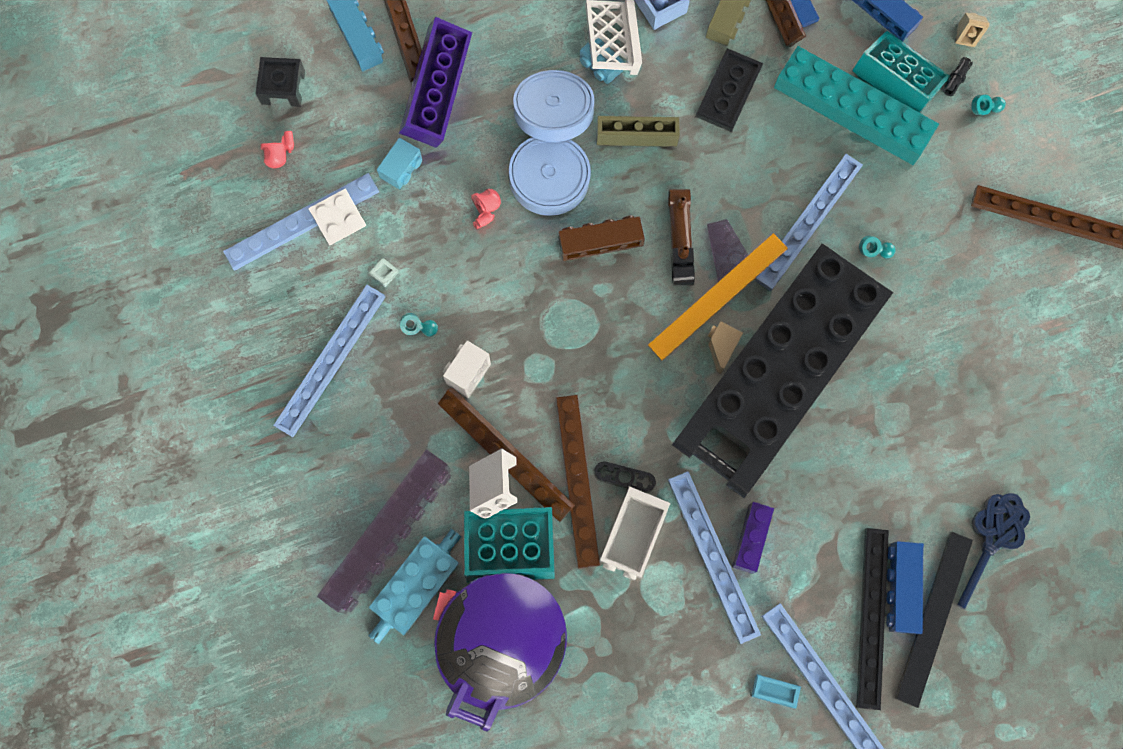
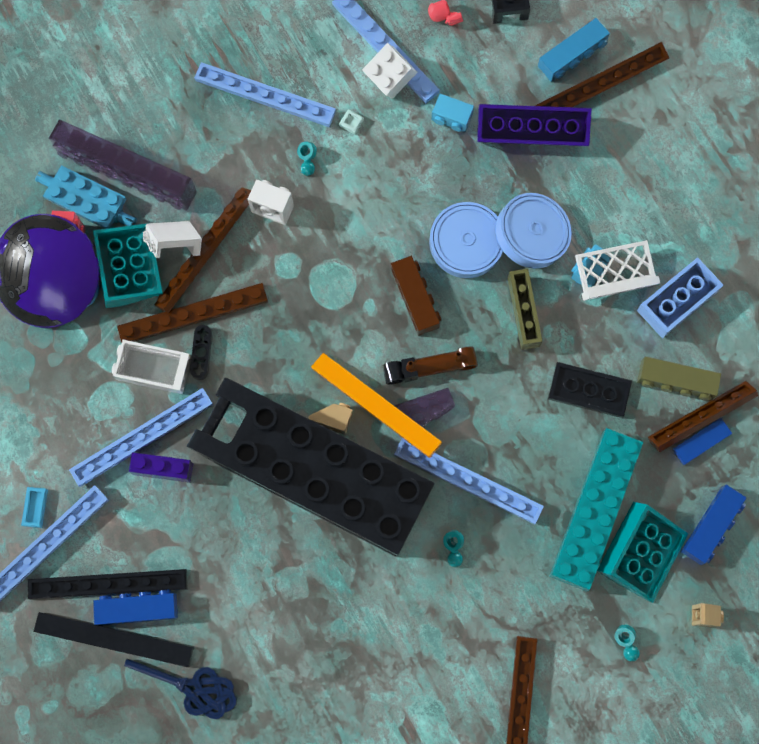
camera: 85 degrees right, 0 degrees up
coral piece [471,188,501,229] -> none
black pin [943,57,973,96] -> none

